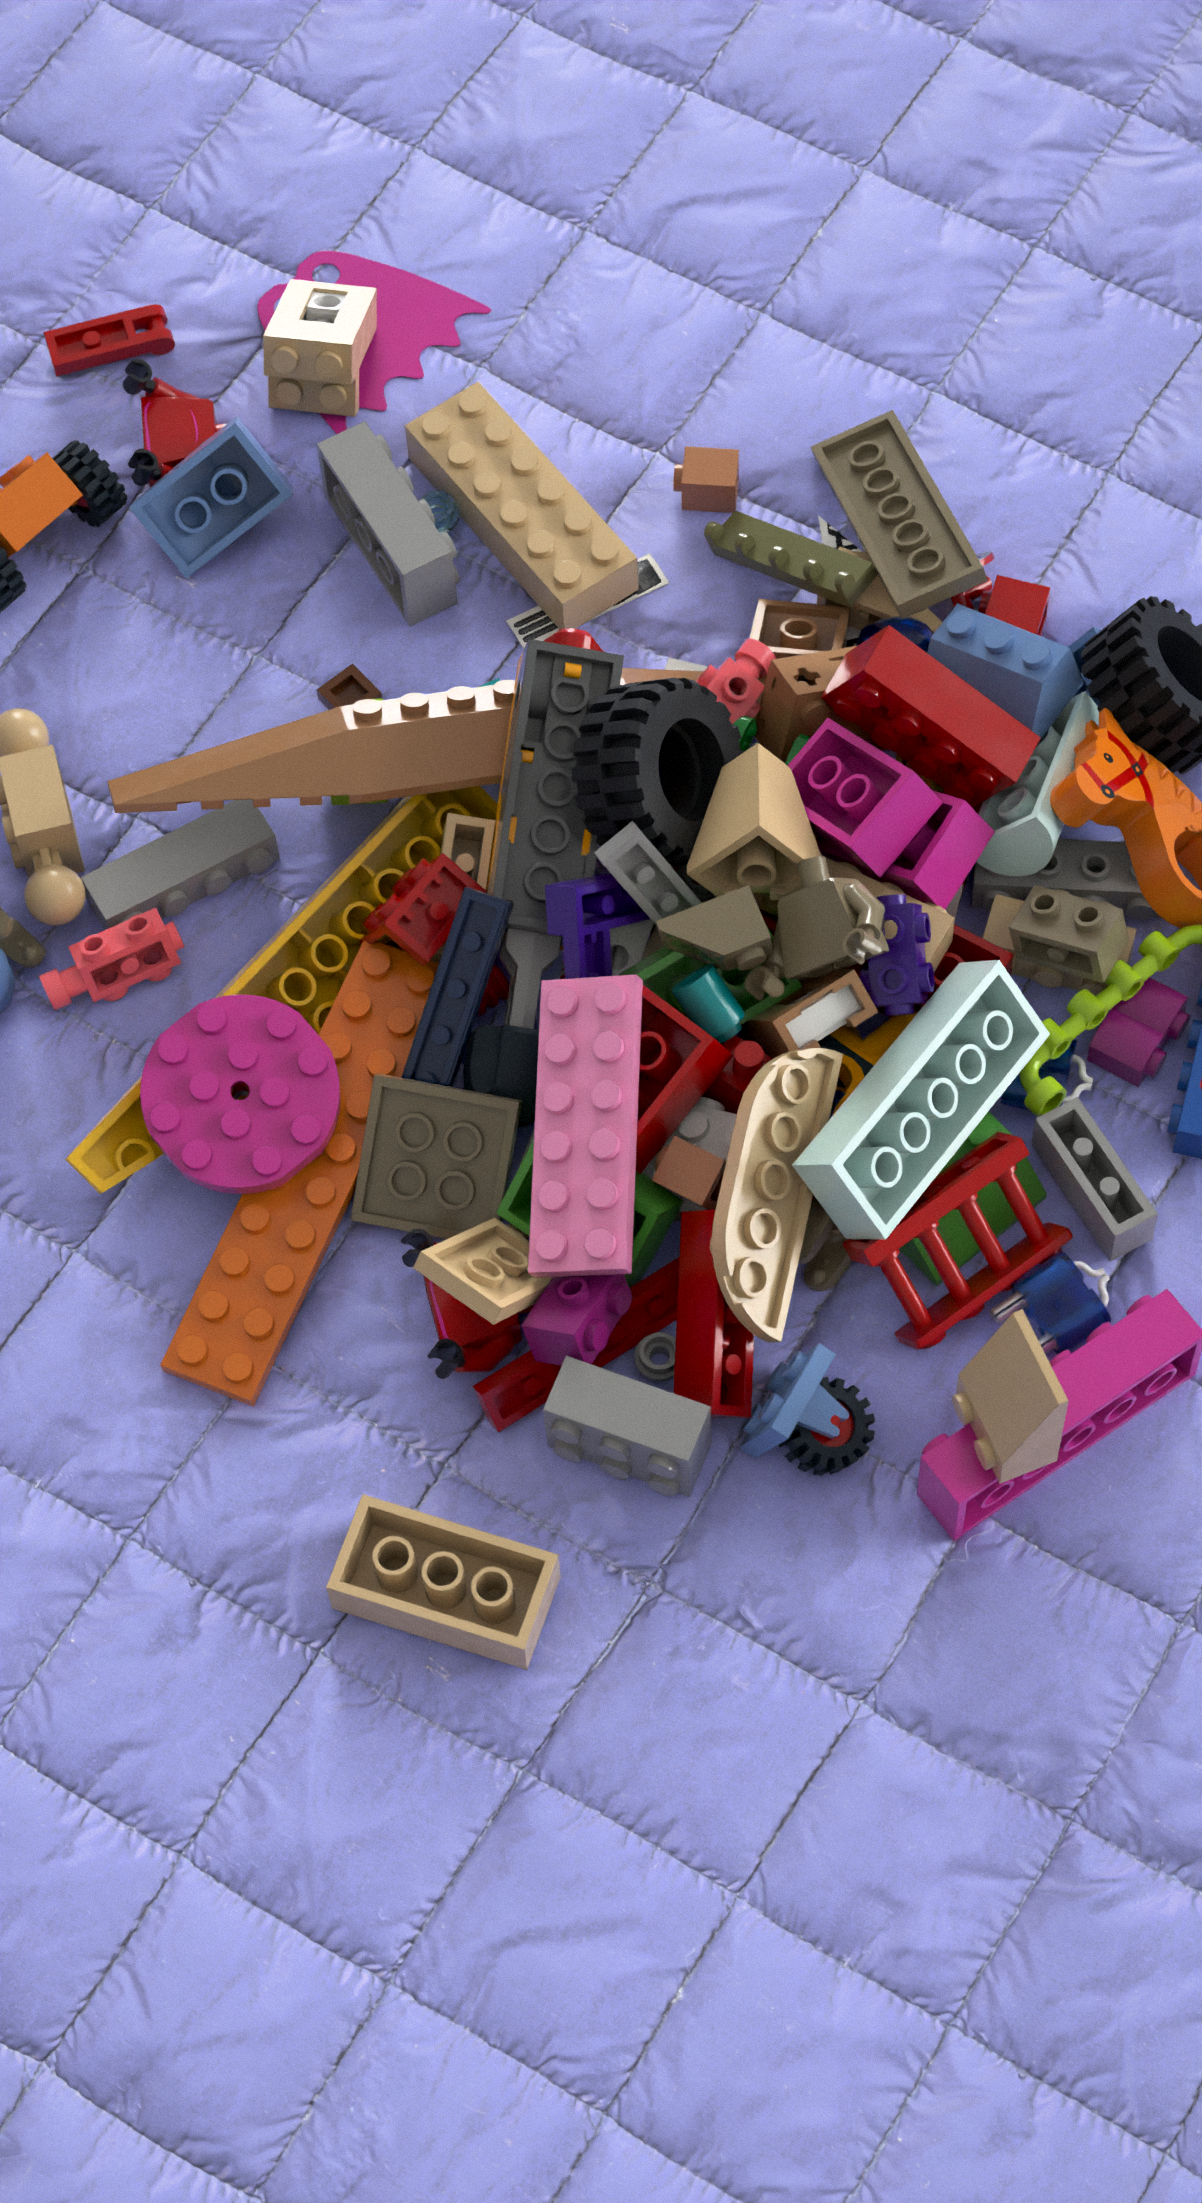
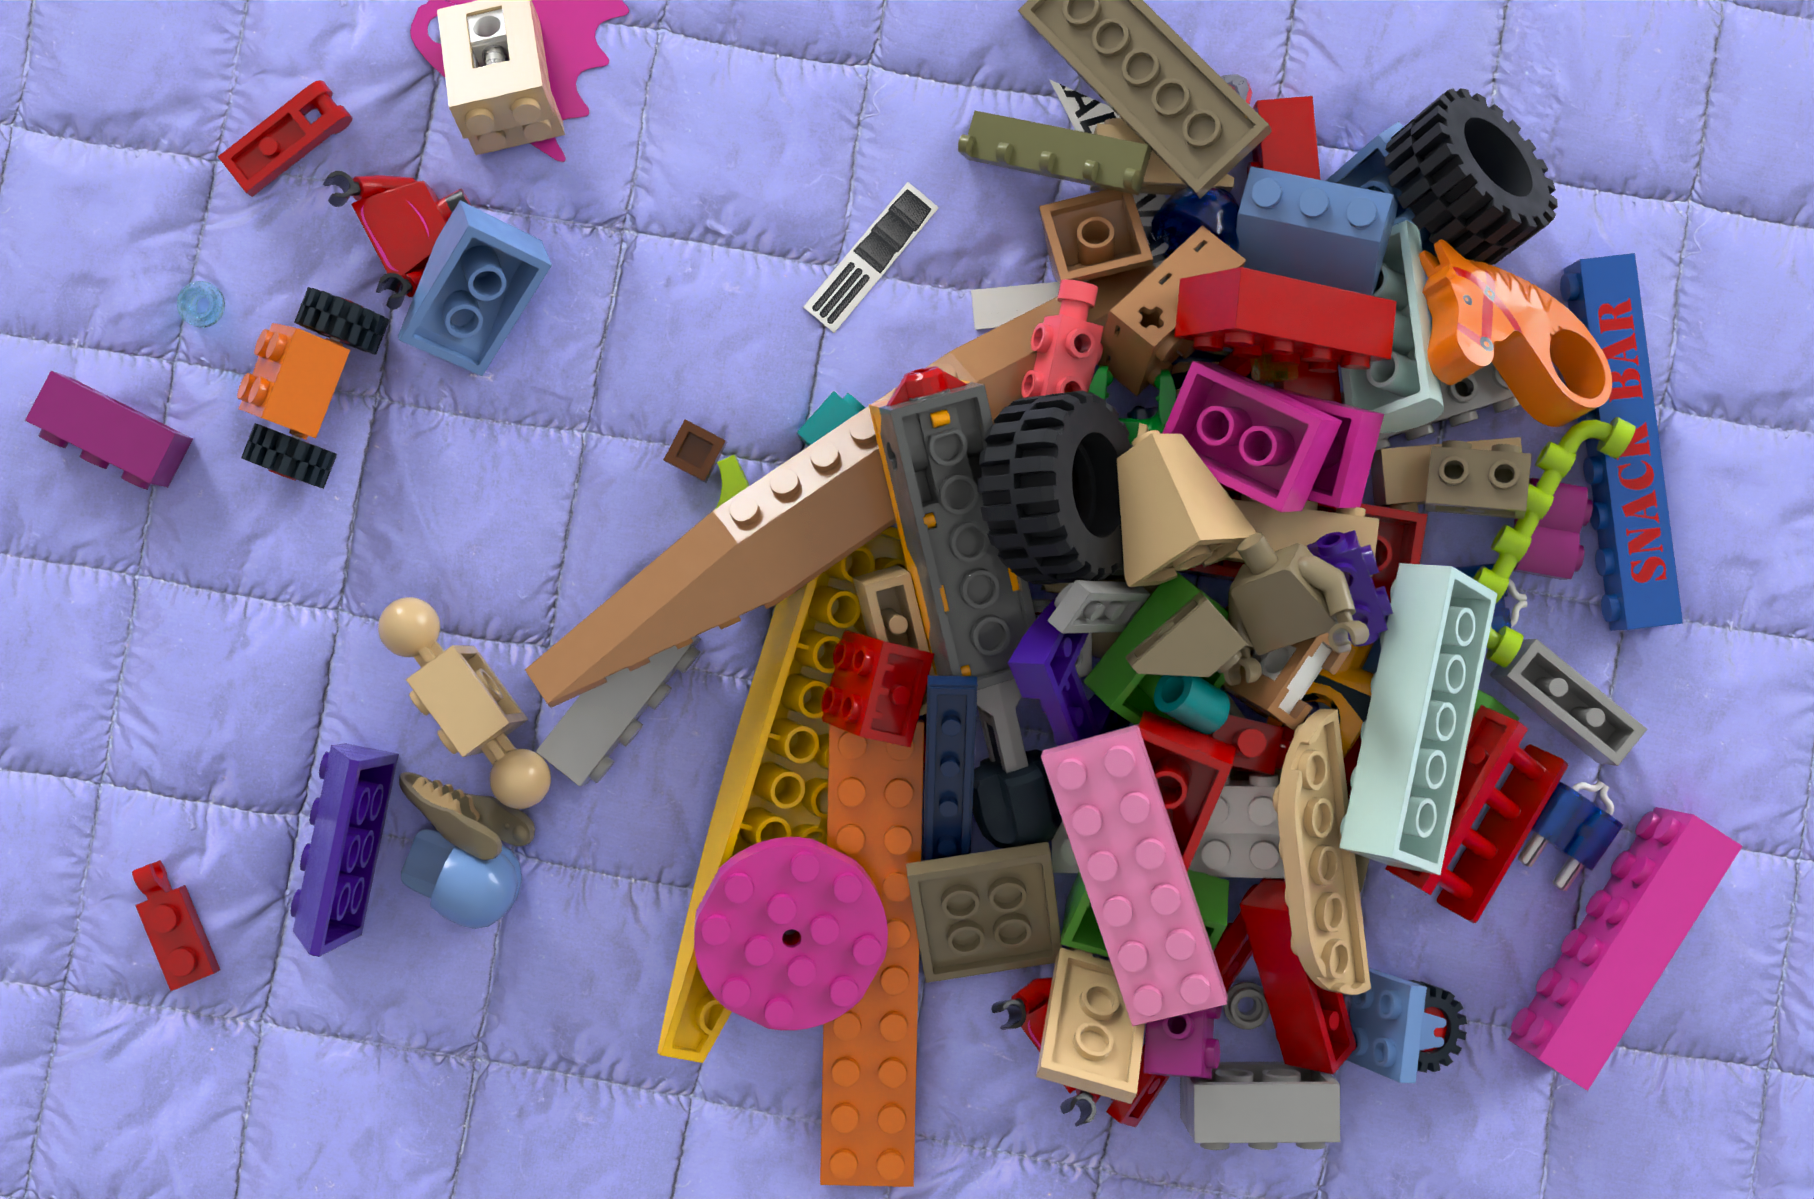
camera: 30 degrees left, 25 degrees up
coral brick [39,907,185,1011] -> none
light grey brick [317,421,460,627] -> none
tan brick [405,382,639,629] -> none
clear light blue plate [420,491,460,534] -> none
nougat brick [652,1135,726,1210] -> none
nougat brick [673,446,739,513] -> none
tan slope [952,1309,1068,1484] -> none

